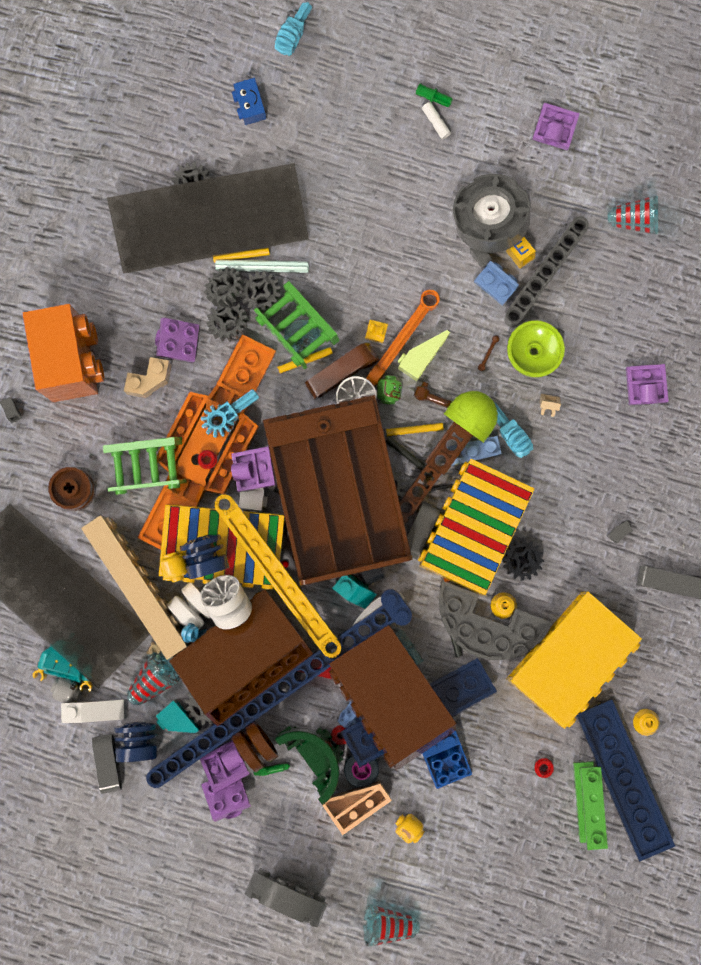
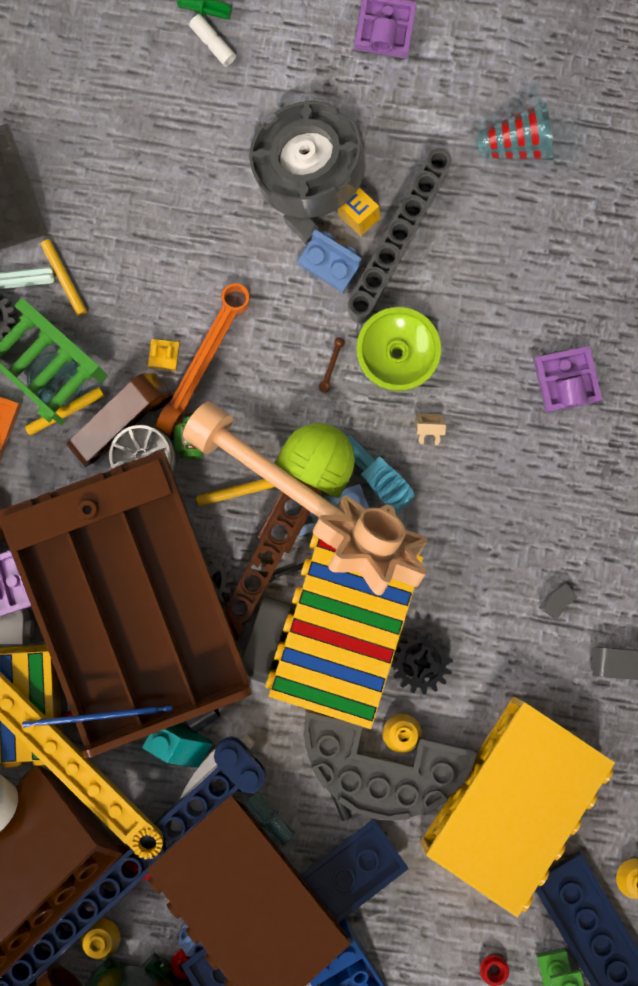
camera: 10 degrees left, 0 degrees up
pearl dark grey bar [385,436,433,477] -> none
yellowish green slope [398,330,450,382] -> none
reddish brown piece [413,382,452,408] -> none
none -> blue piece [22,705,172,728]
none -> yellow bar [40,239,88,317]
none -> yellow cone [80,918,121,960]
none -> light nougat piece [183,401,427,595]

